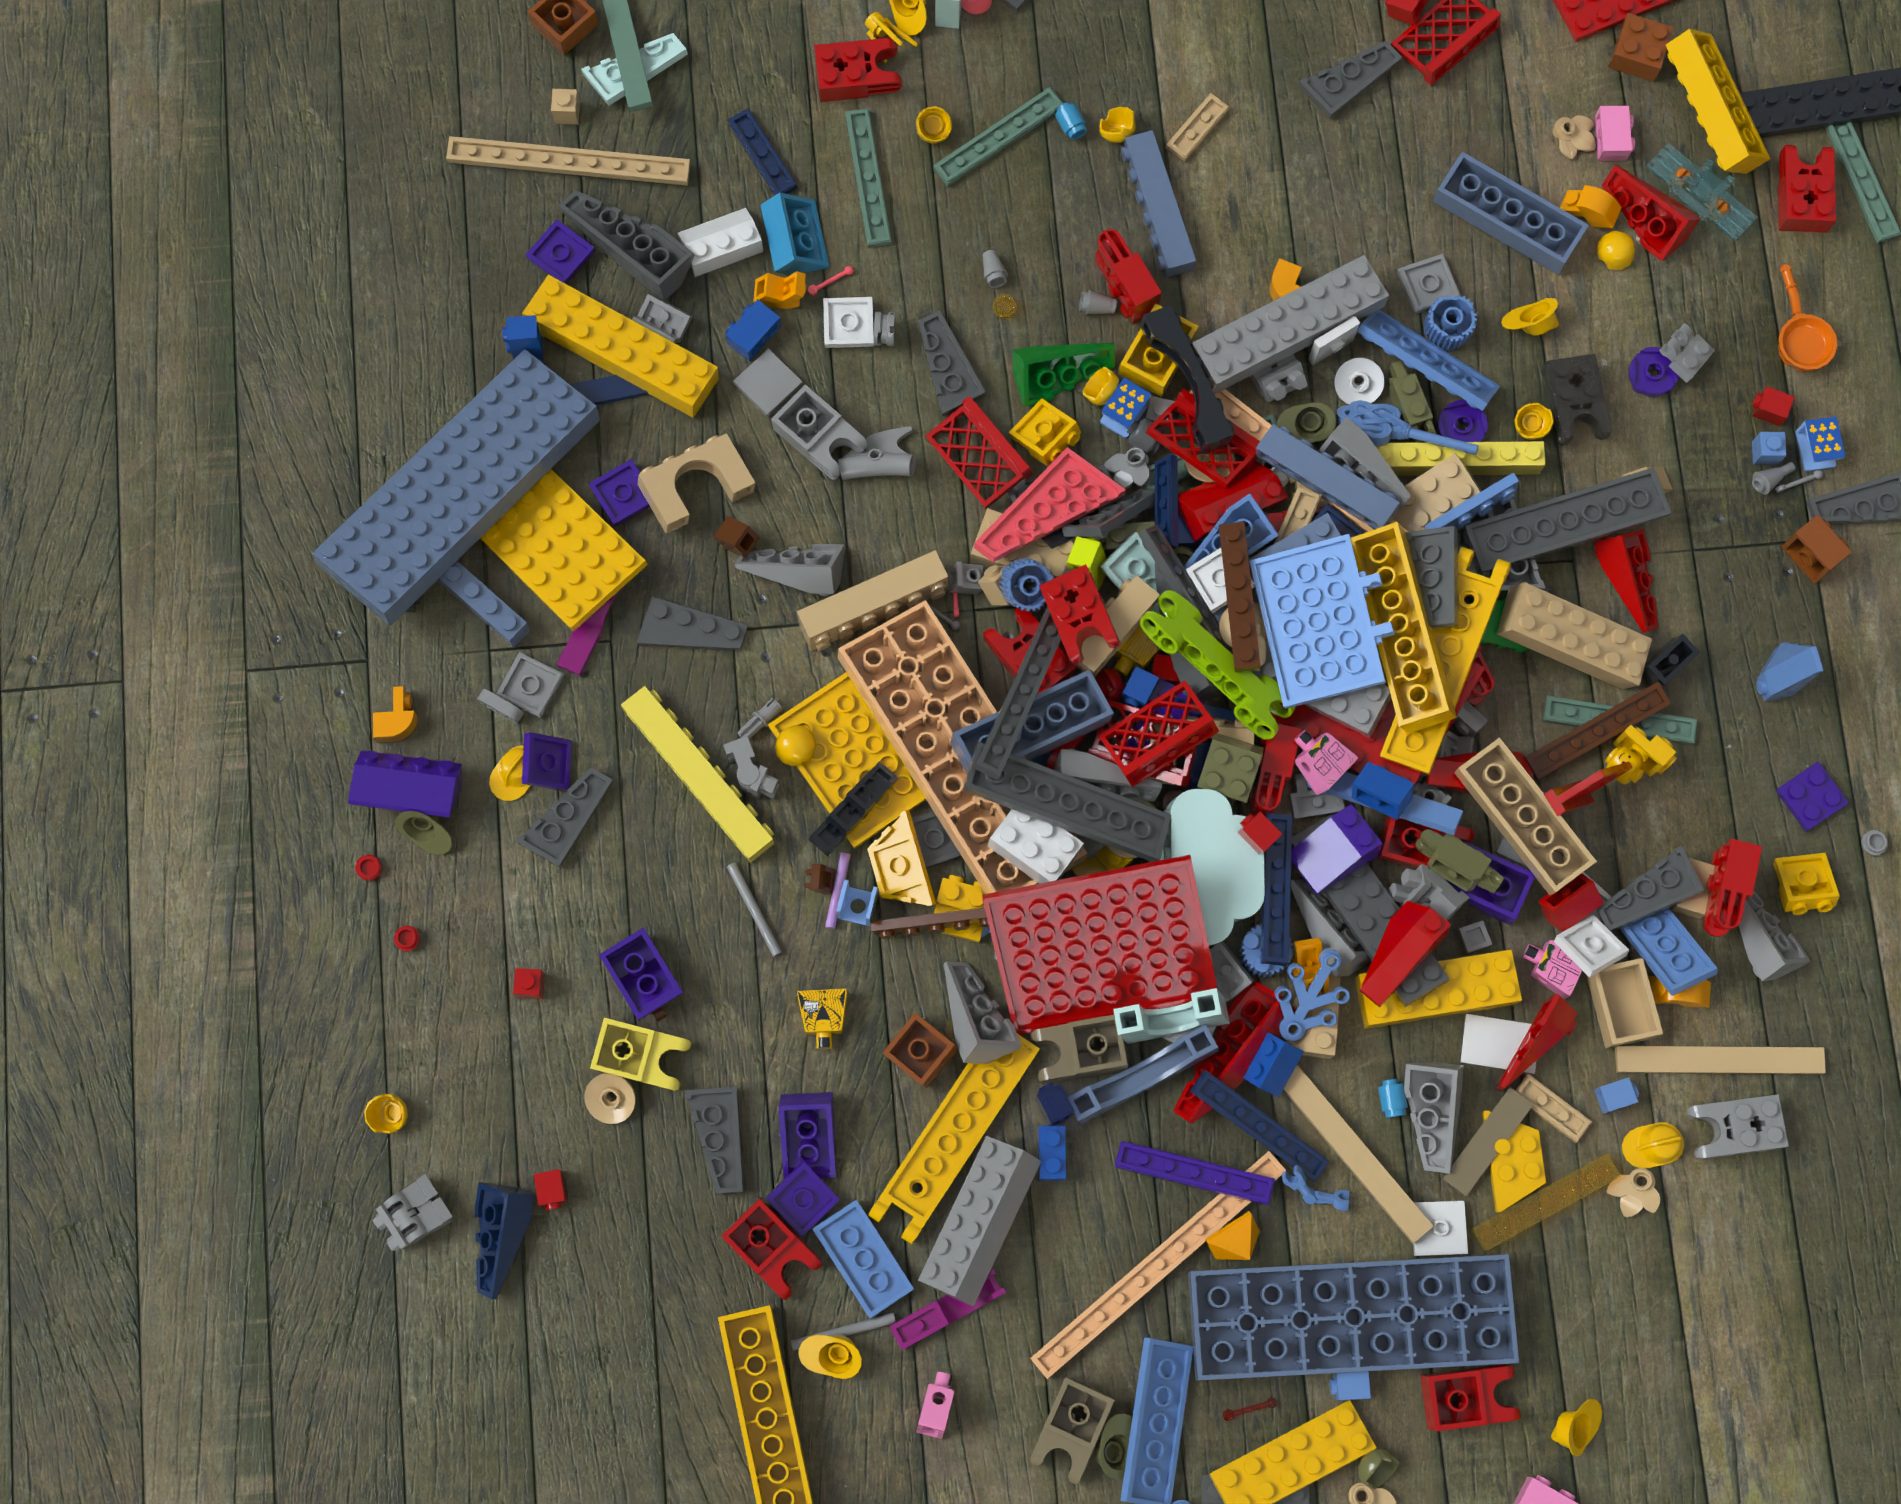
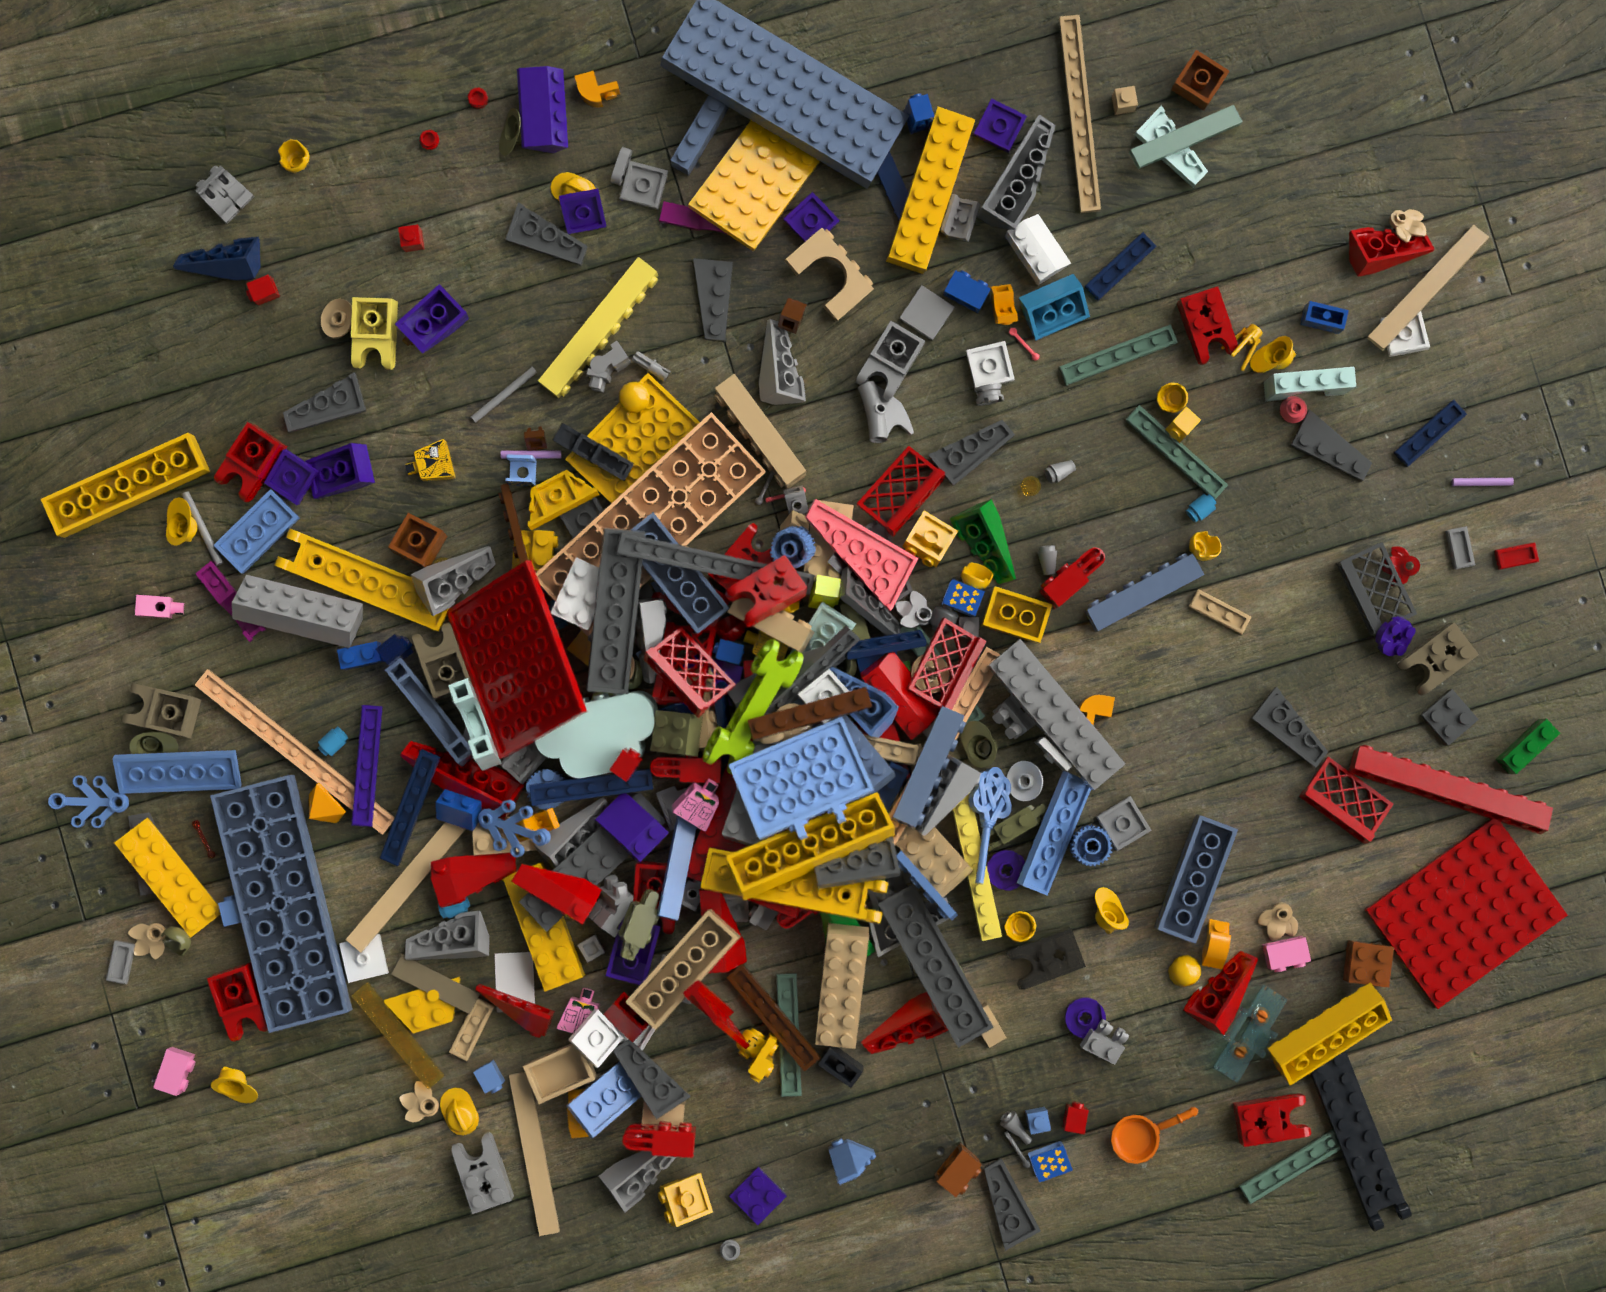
camera: 80 degrees right, 10 degrees up
black arch [1140,305,1234,454] -> none
medium blue piece [1282,1165,1350,1211] -> none
blue brick [1352,762,1414,820] -> none
none -> dark azure brick [318,726,348,756]
none -> red wedge [431,852,516,908]
none -> yellow brick [1165,407,1201,443]

